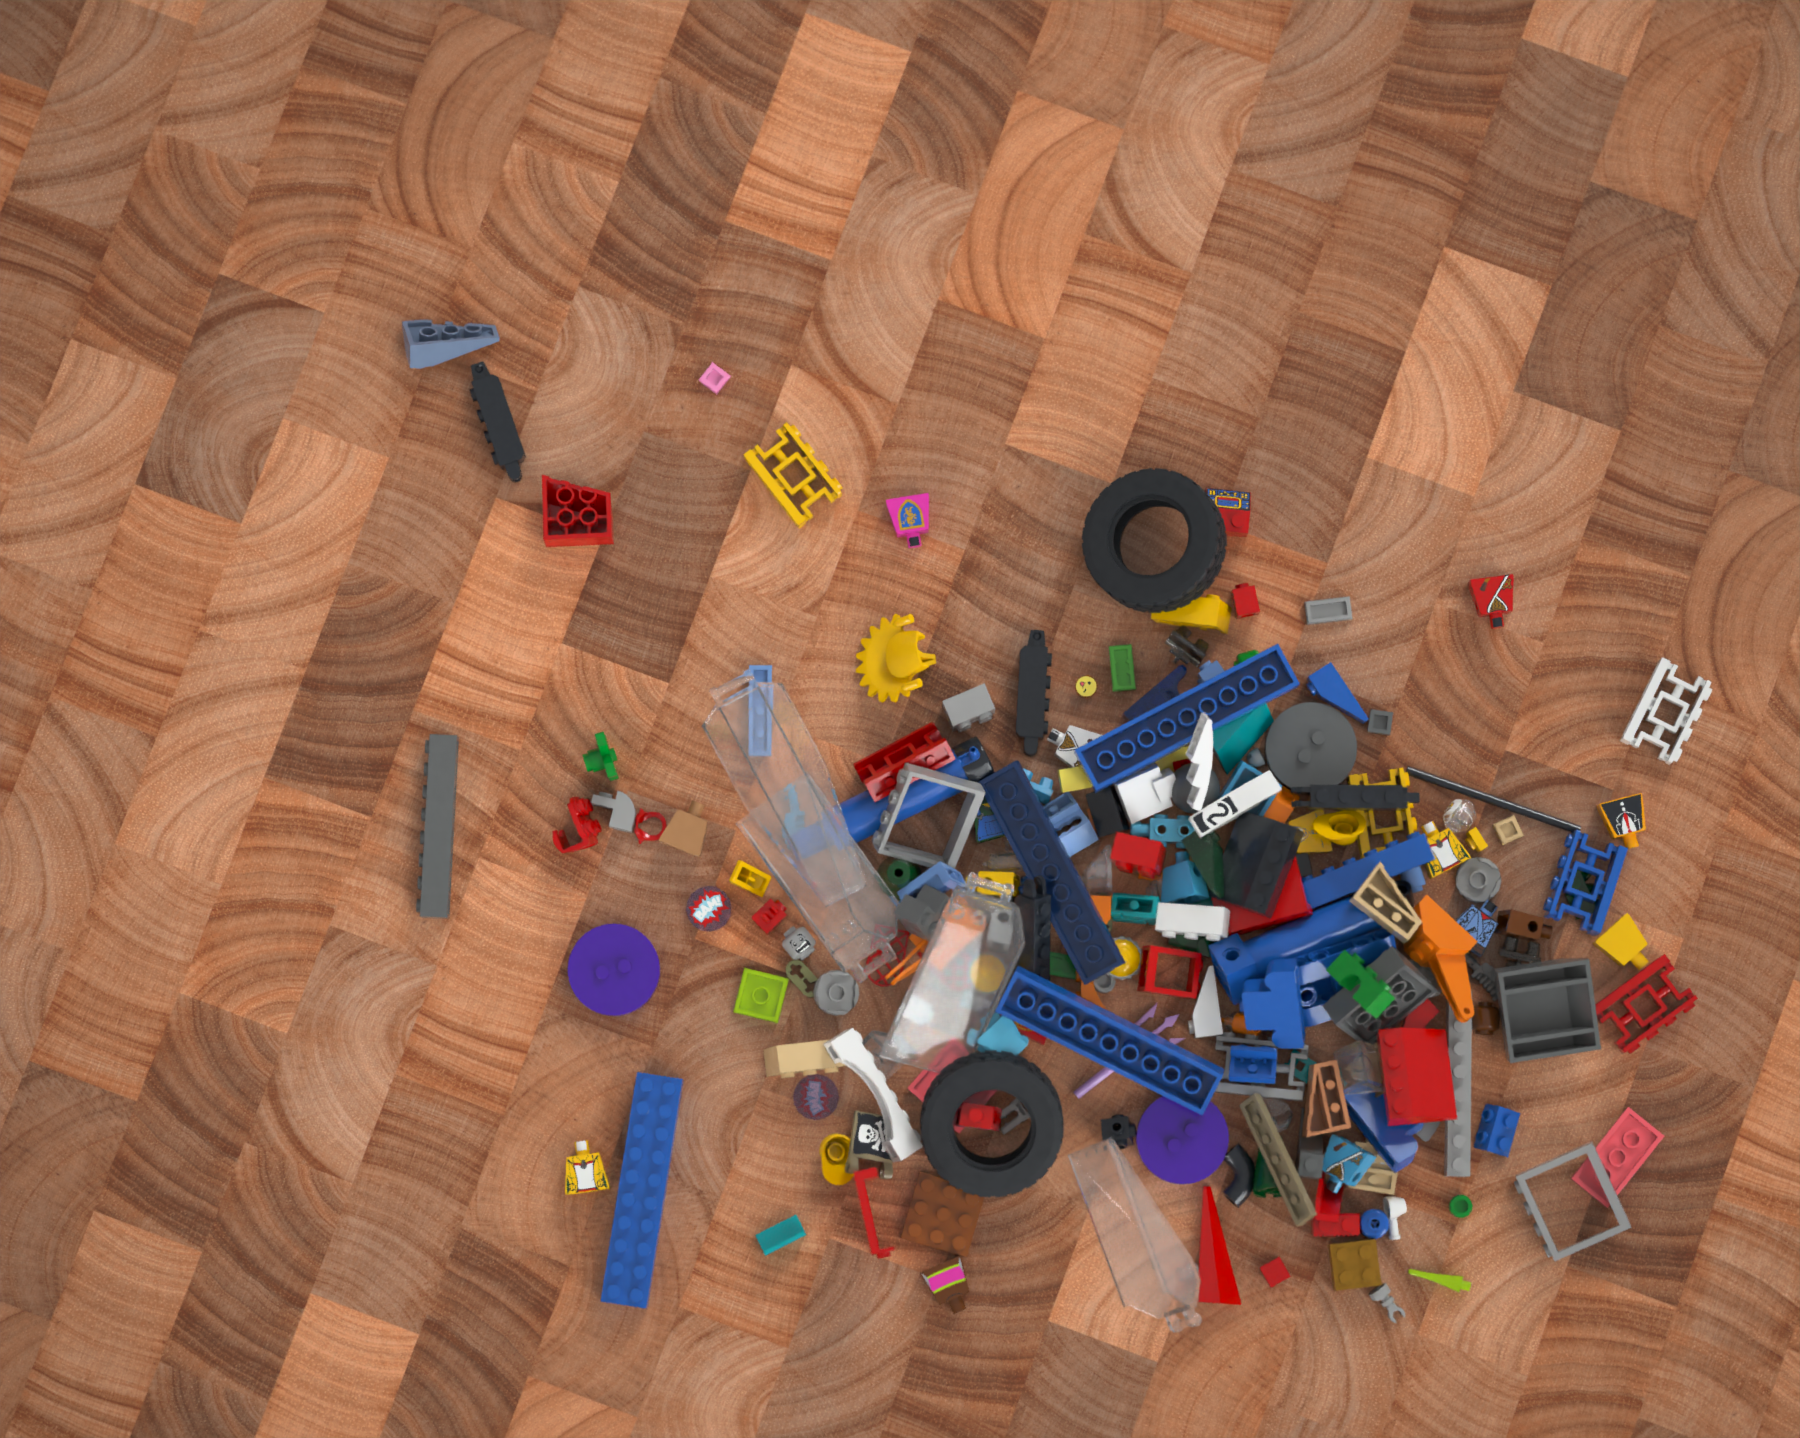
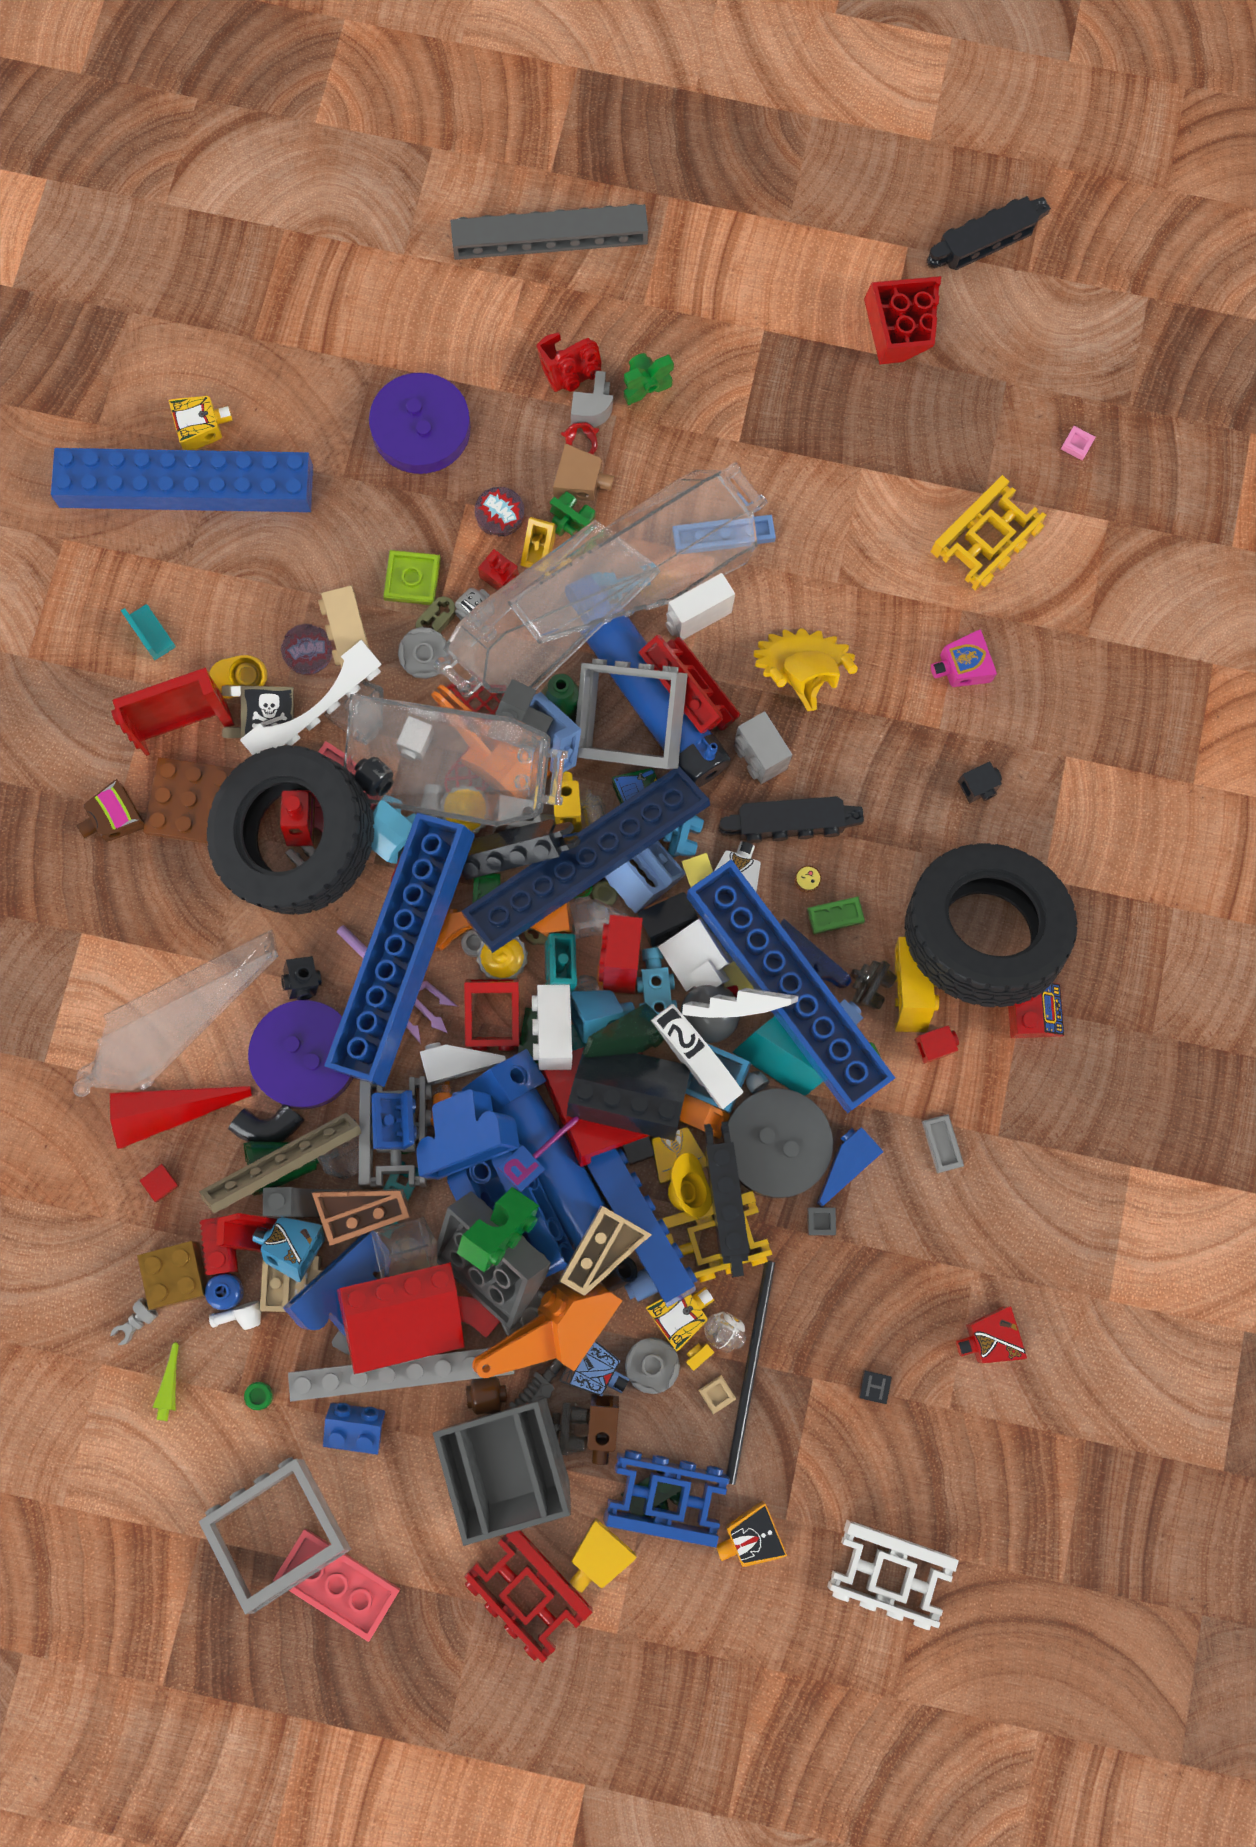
camera: 75 degrees right, 5 degrees down
sand blue wedge [402,319,500,369] -> none
none -> black head [354,757,394,796]
none -> piece [498,1116,579,1192]
none -> green hips [550,491,595,537]
none -> olive tile [592,881,618,908]
none -> white brick [665,573,735,640]
none -> black tile [858,1370,892,1404]
none -> black brick [958,762,1002,804]

